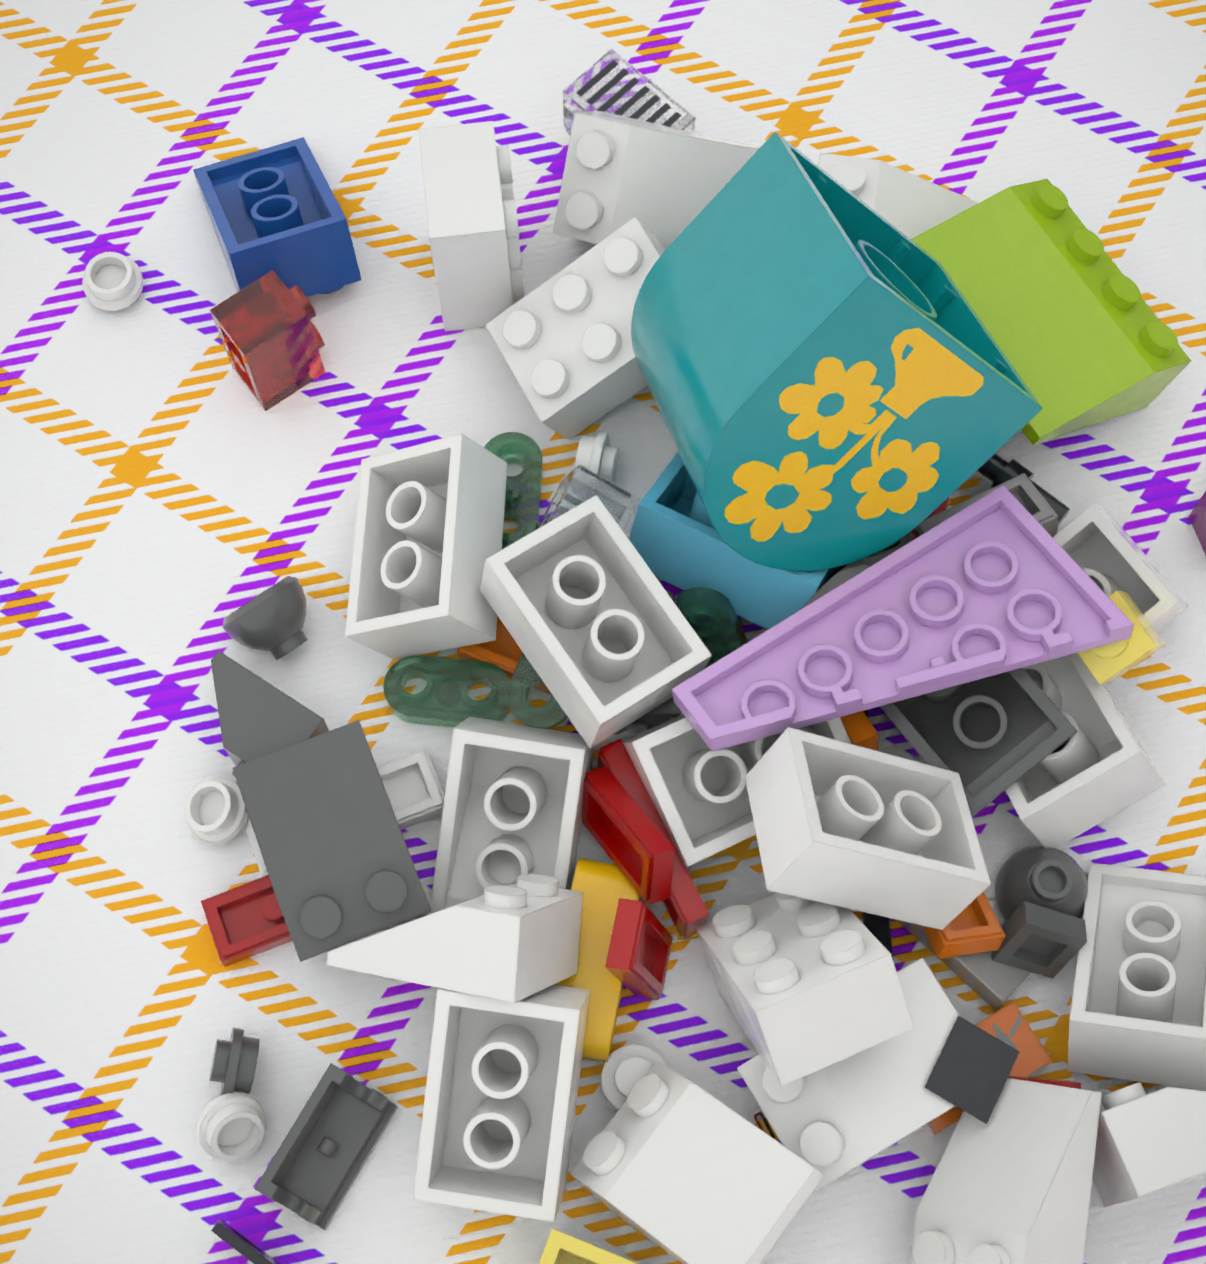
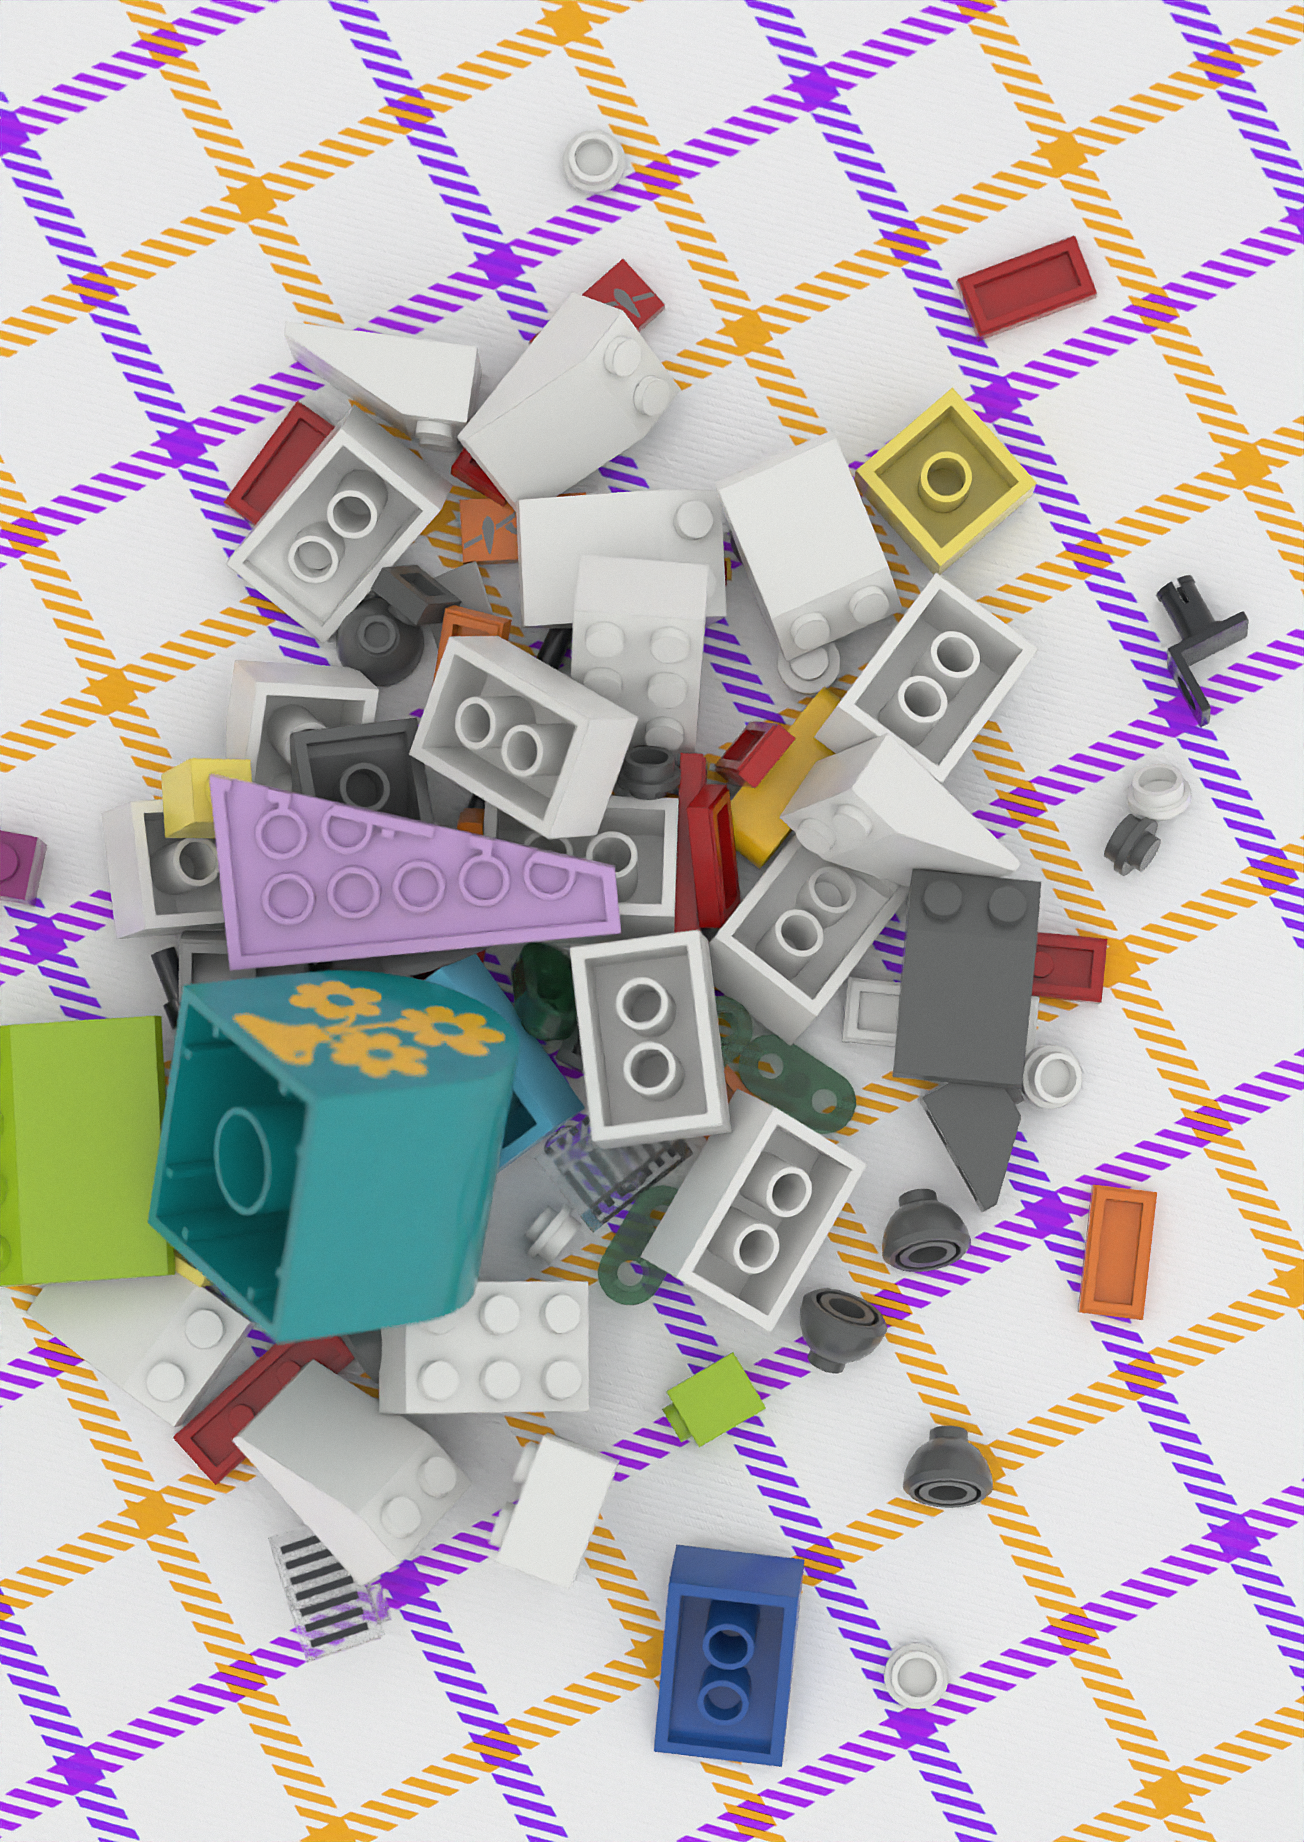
camera: 150 degrees left, 15 degrees up
clear red brick [210,270,325,411] -> none
dark grey hinge [254,1063,398,1230] -> none
black sticker [925,1015,1020,1124] -> none
none -> dark grey plate [616,746,681,800]
none -> lime brick [662,1352,766,1448]
none -> dark grey brick [800,1288,888,1374]
none -> dark grey brick [903,1426,993,1508]
none -> orange tile [1078,1185,1157,1320]

